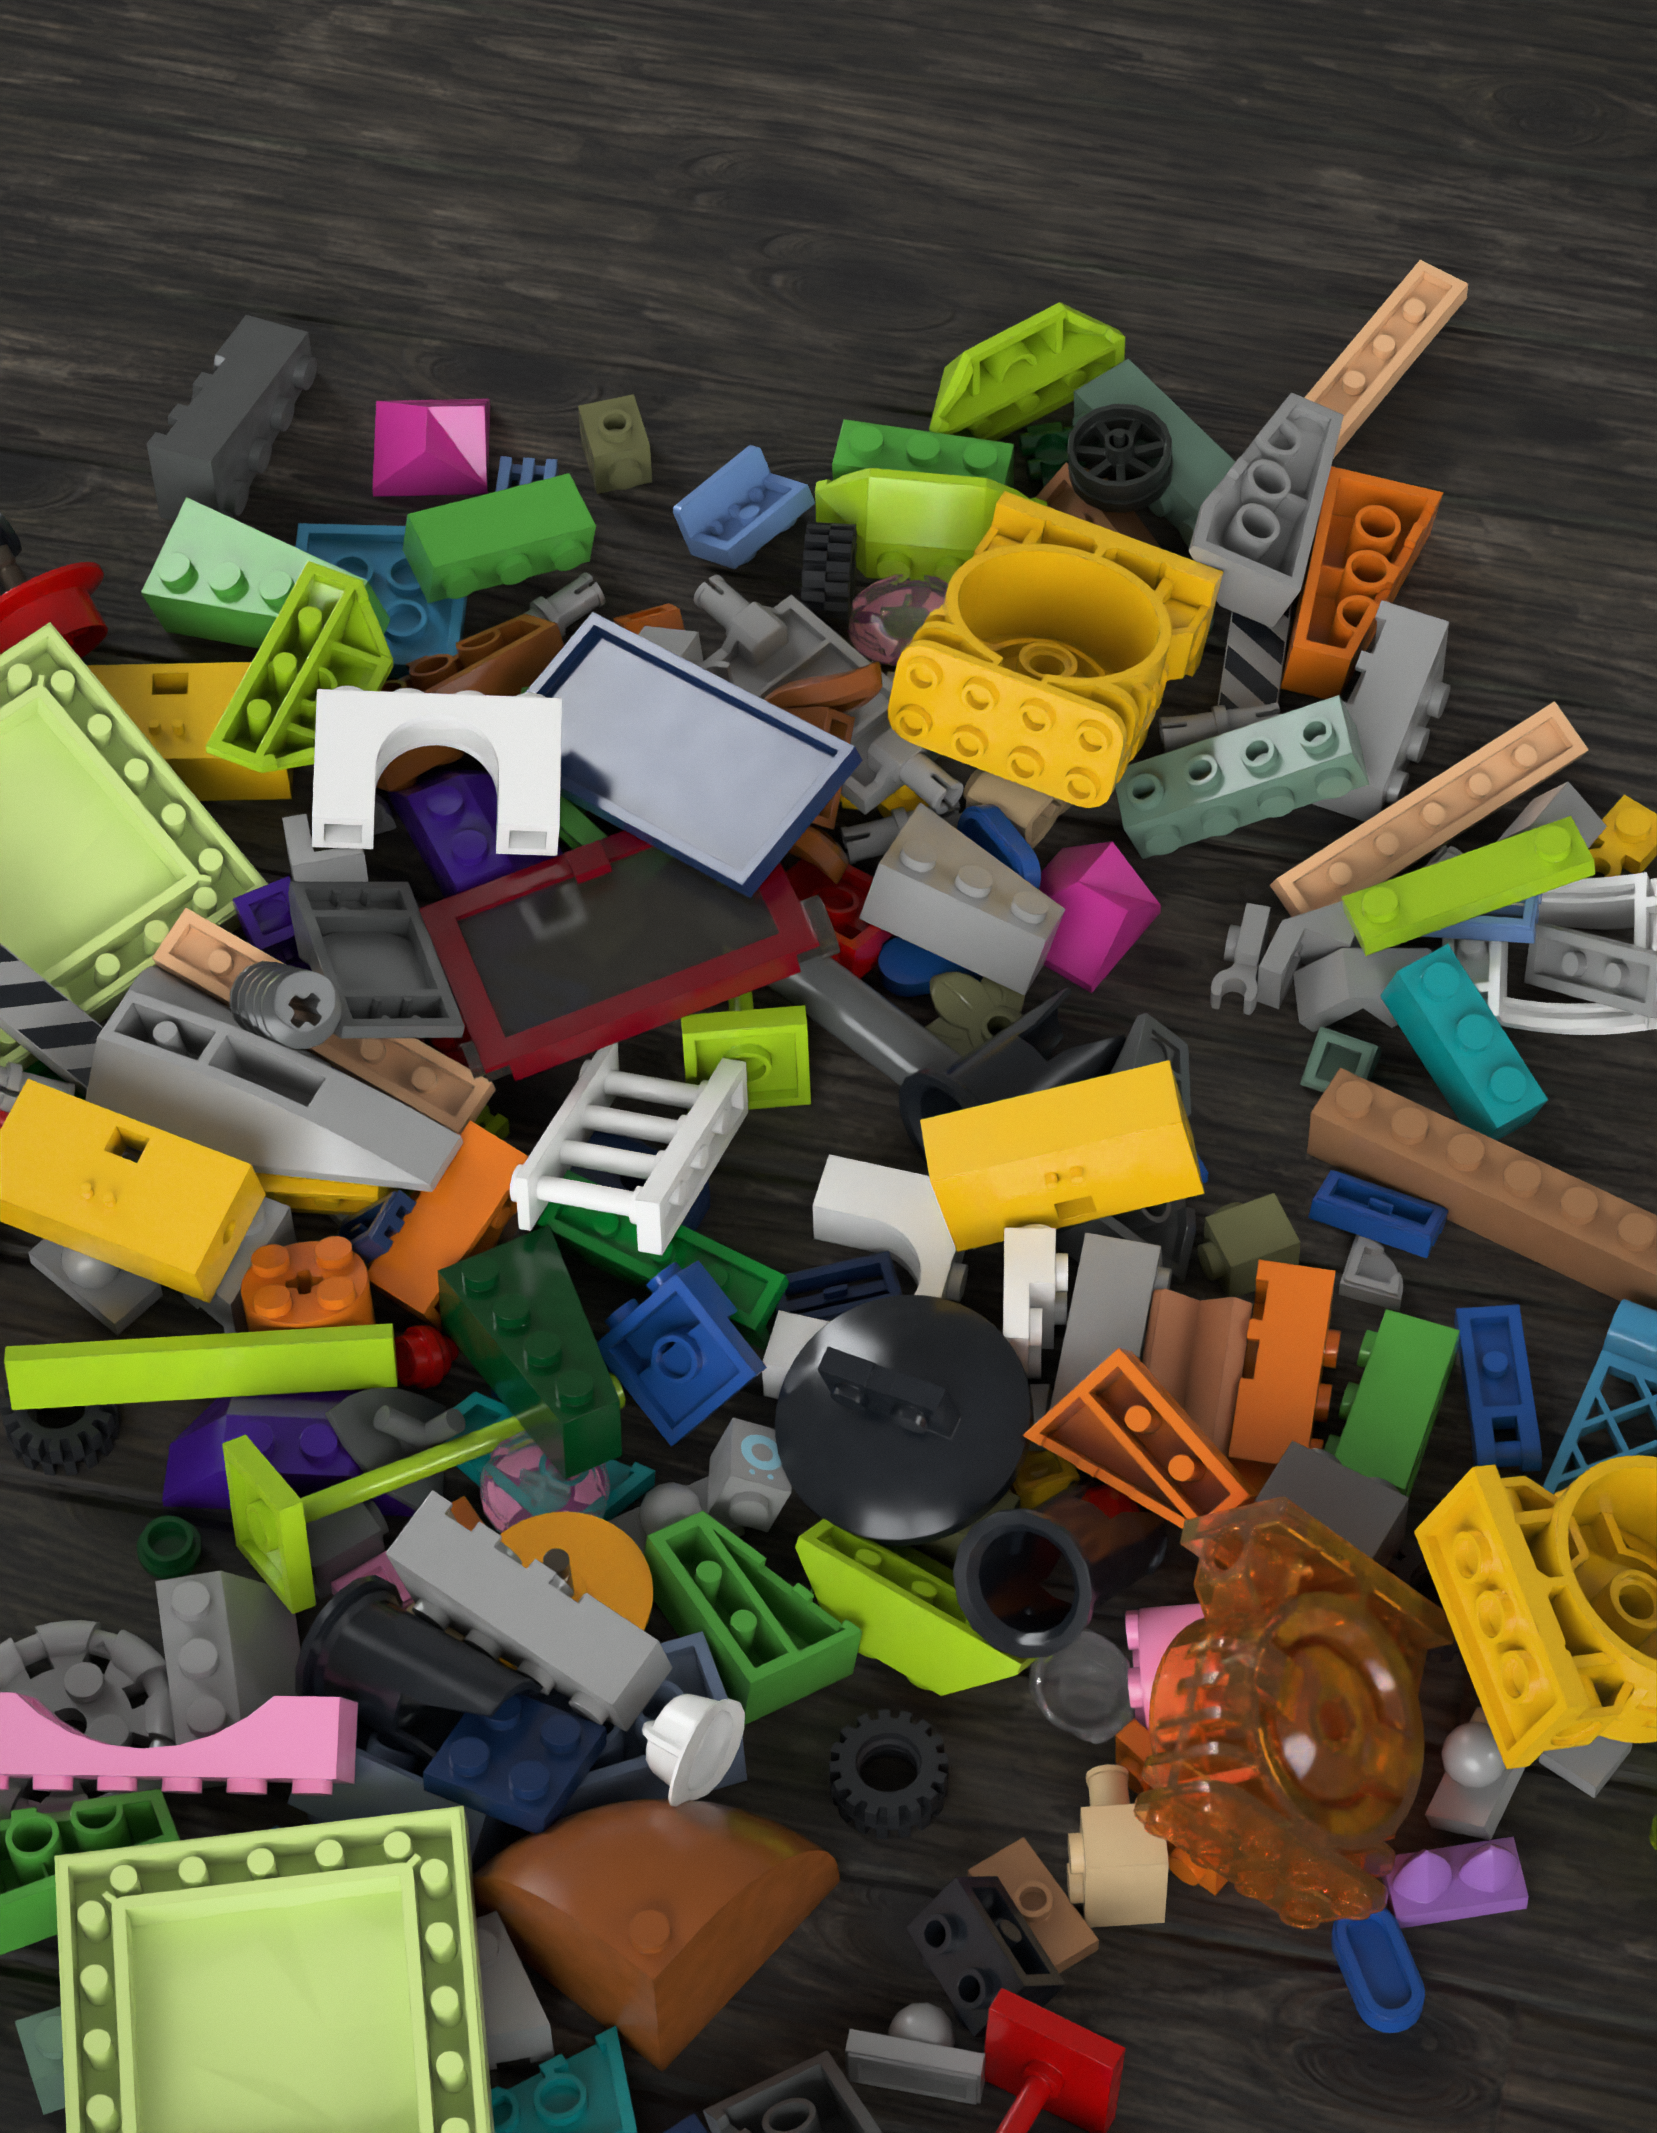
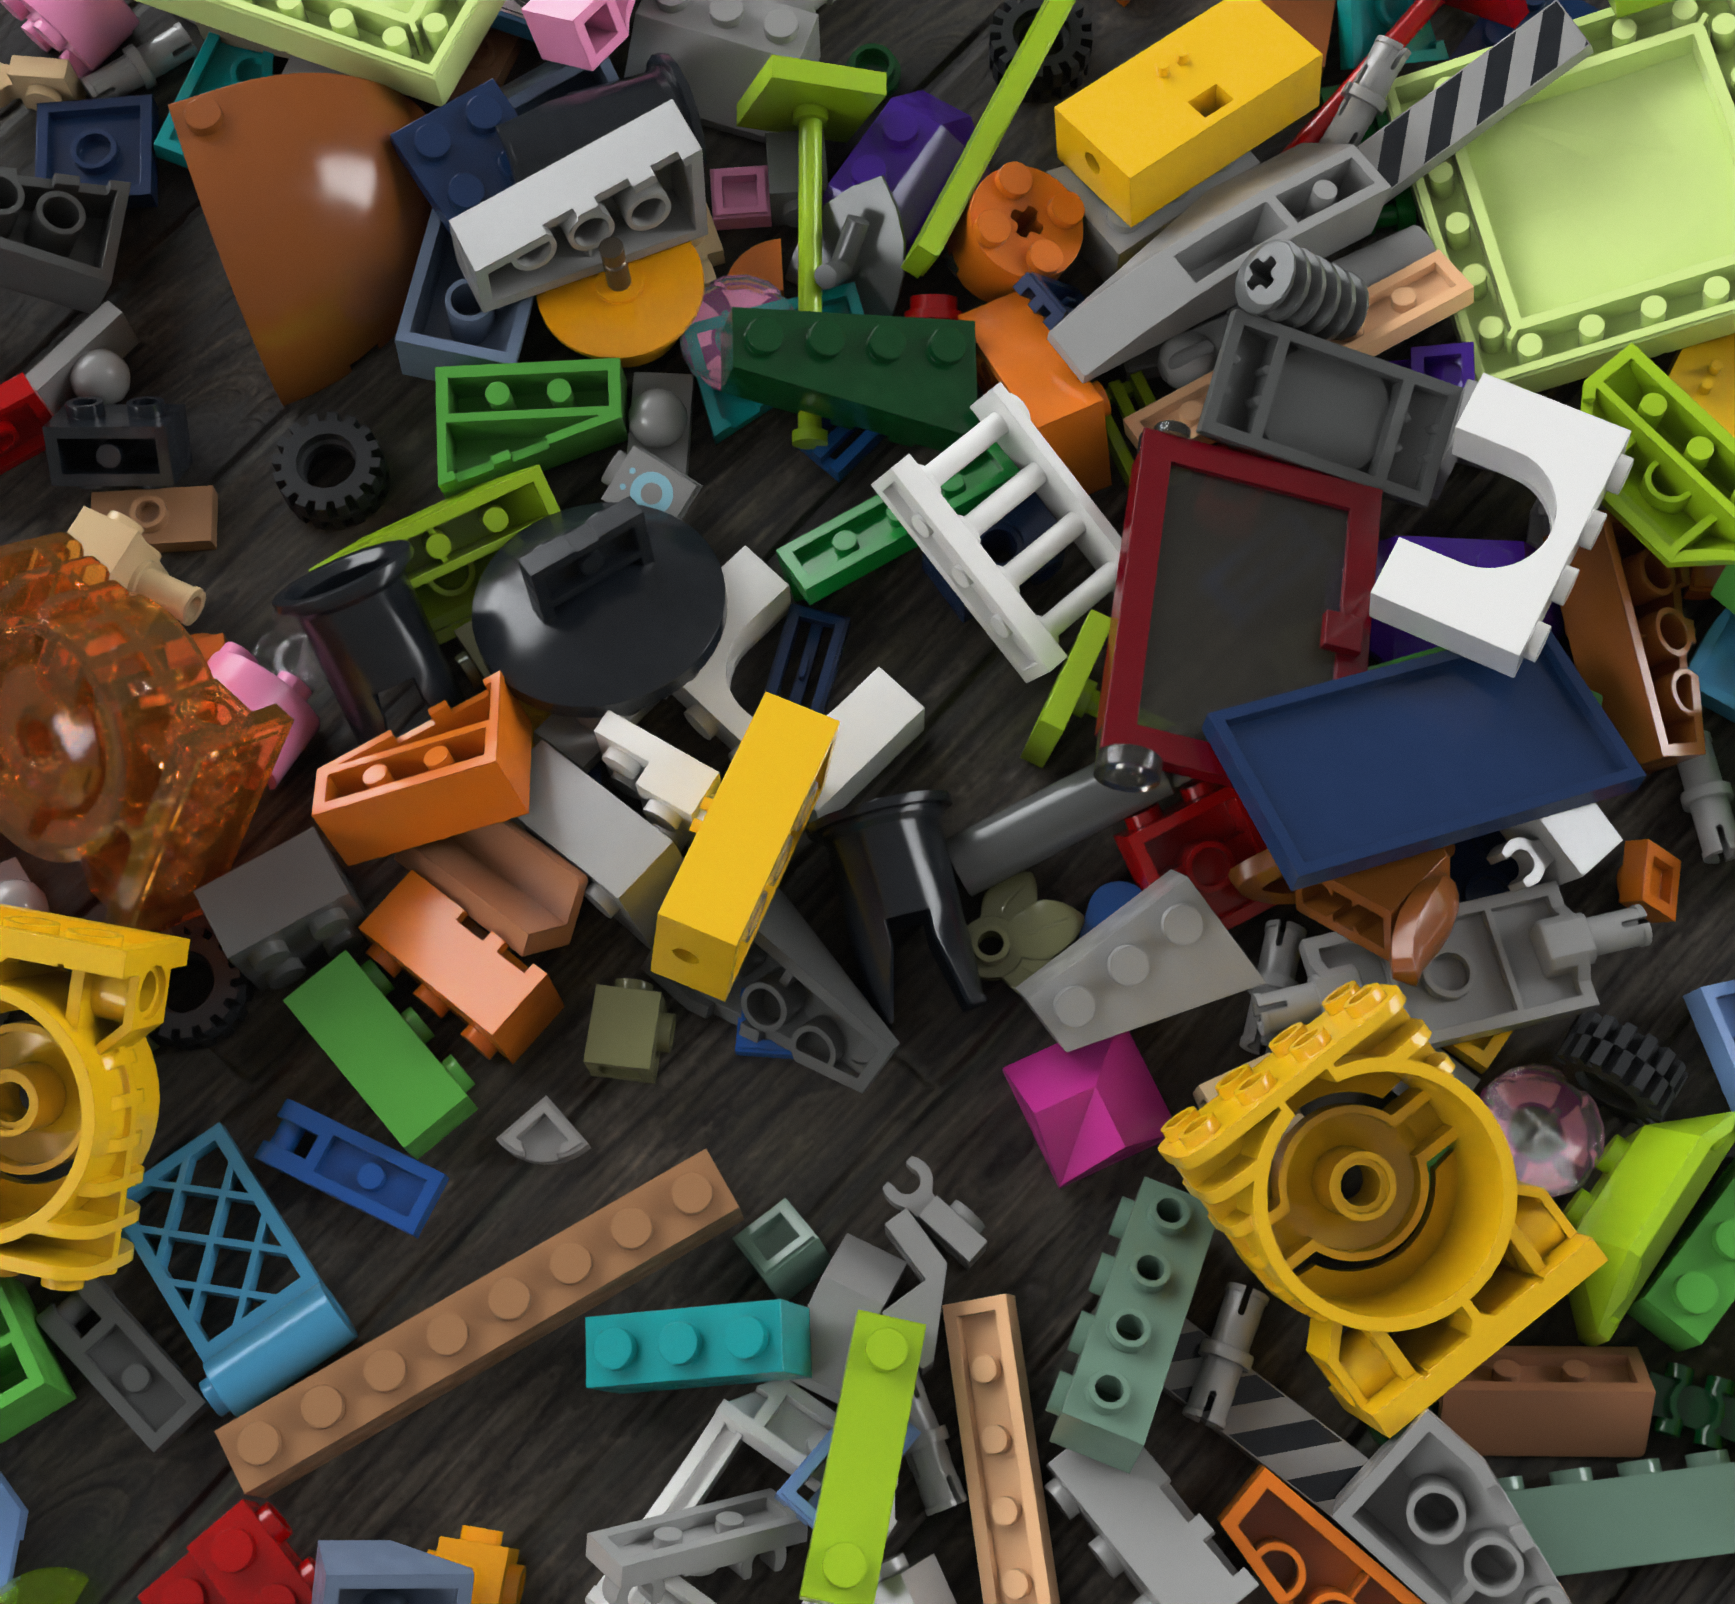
camera: 120 degrees right, 15 degrees up
blue plate [597,1260,767,1447] -> none
white piece [642,1694,745,1807] -> none
blue tile [957,804,1041,889] -> none
pearl dark grey wheel [1067,404,1173,513] -> none
blue tile [1308,1170,1449,1258] -> none

